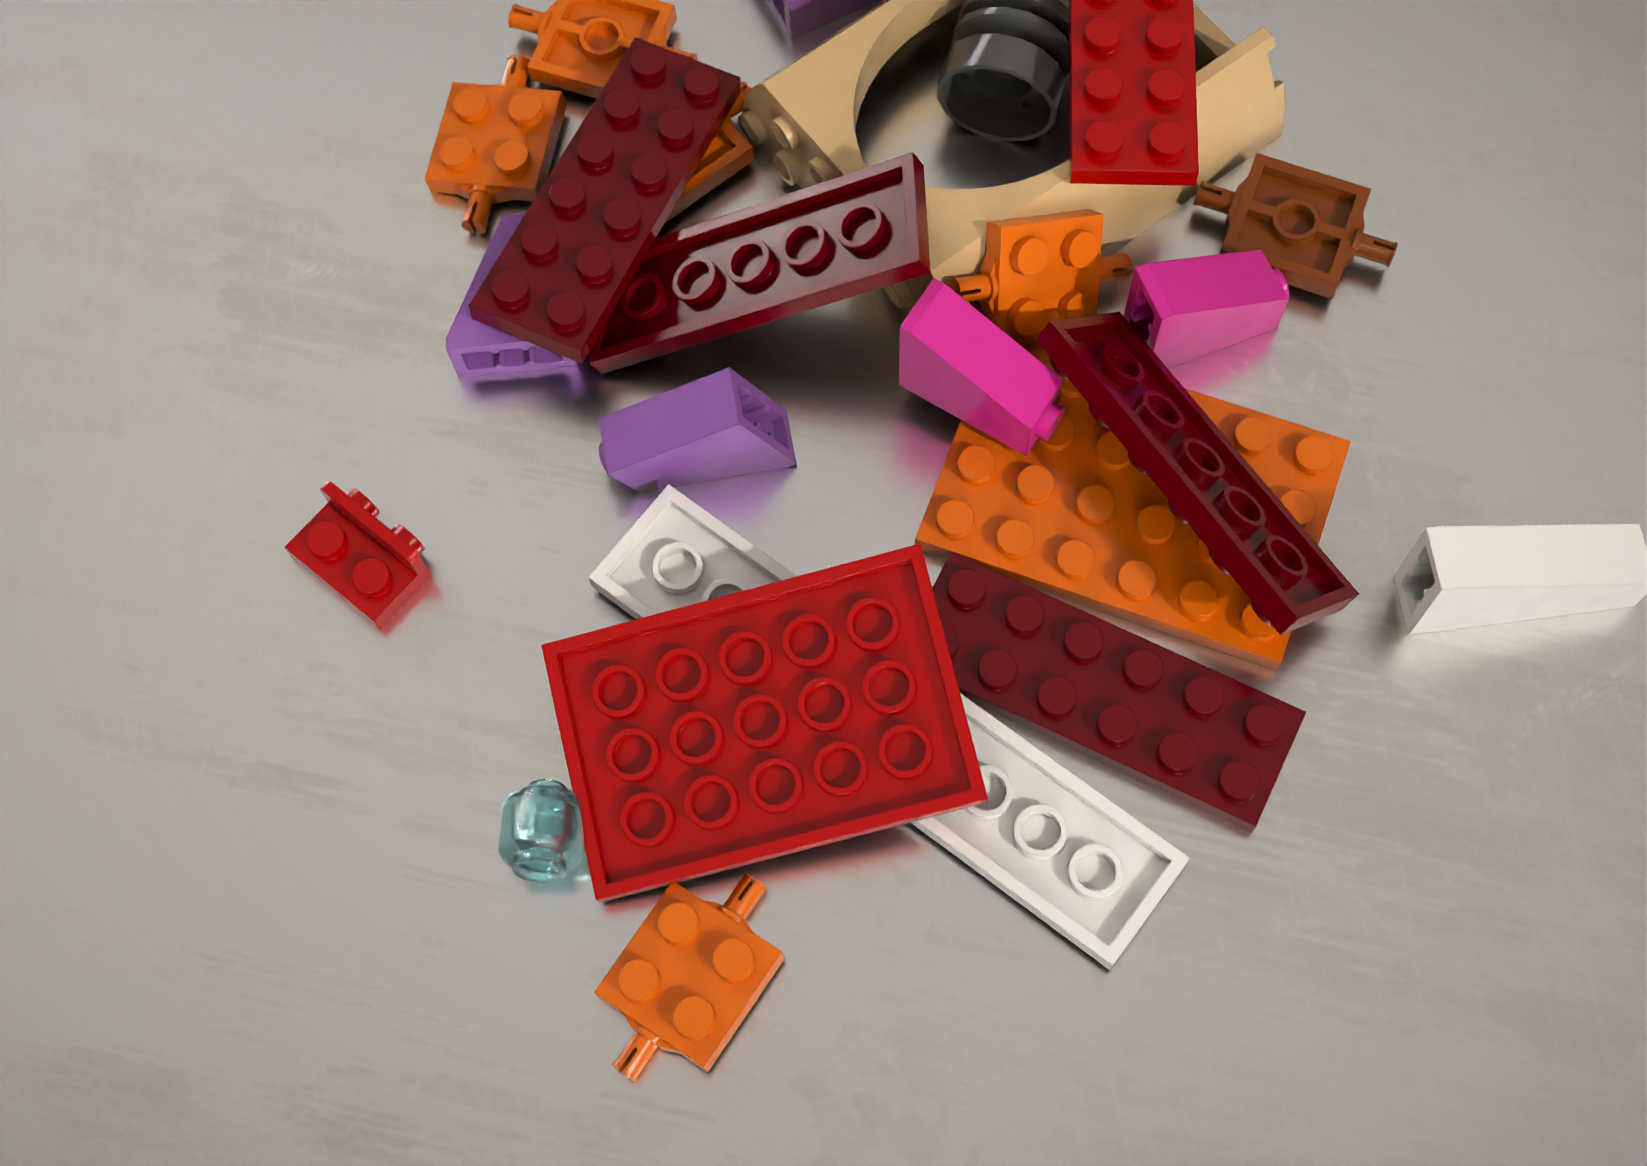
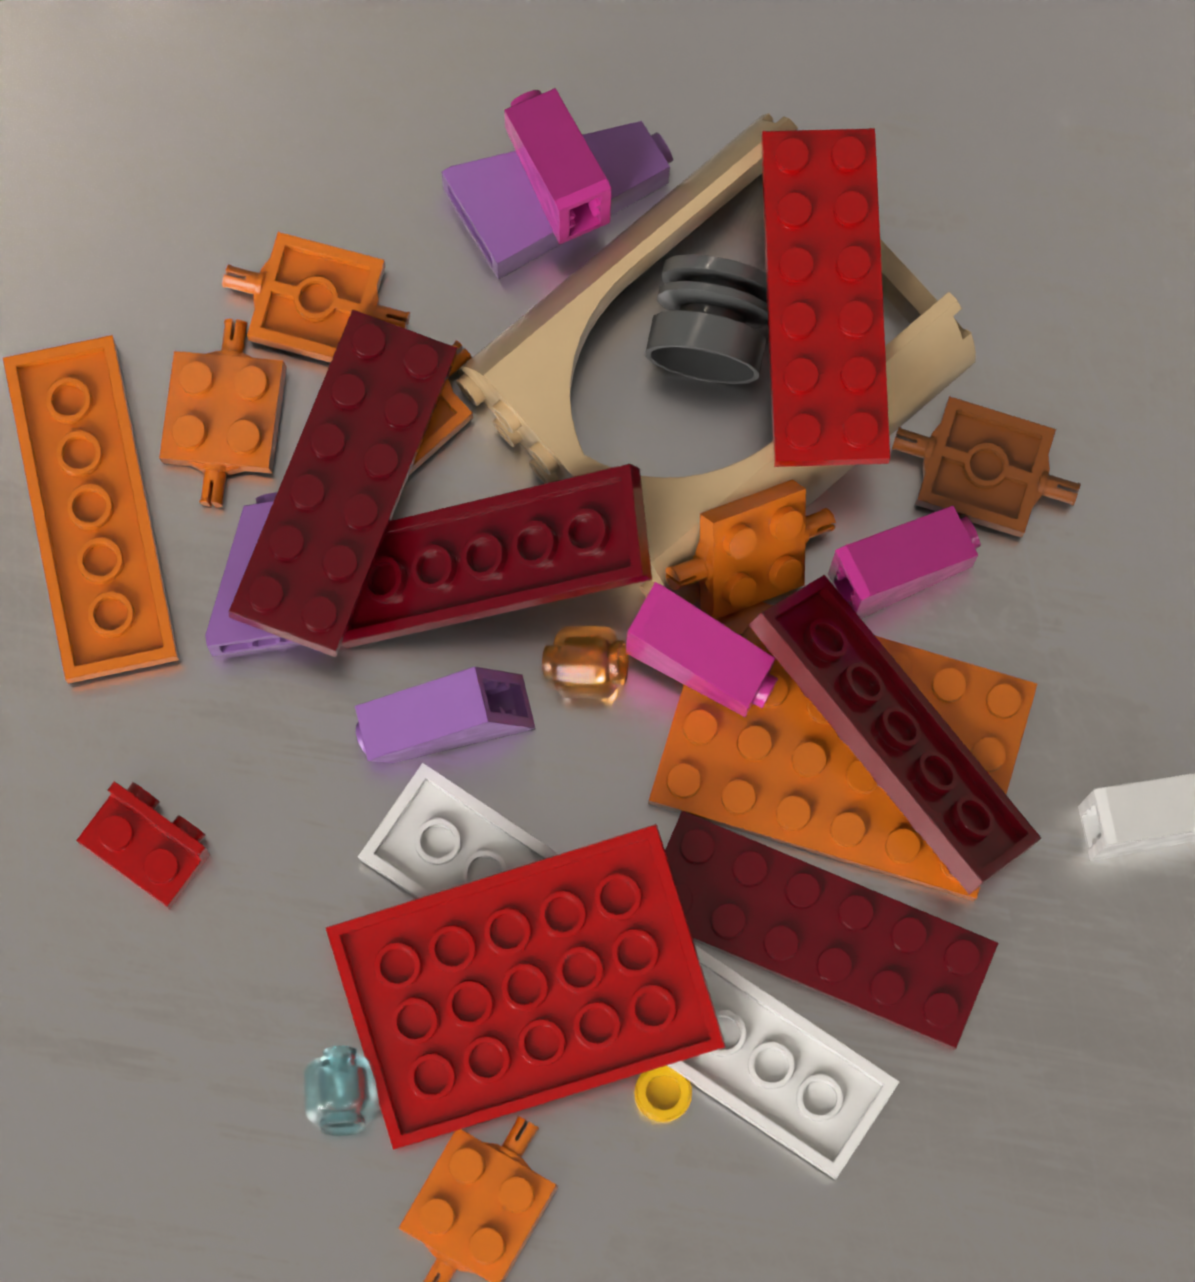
camera: 10 degrees left, 10 degrees up
none -> orange plate [3,335,179,684]
none -> clear orange head [542,626,629,699]
none -> yellow tile [634,1065,692,1123]

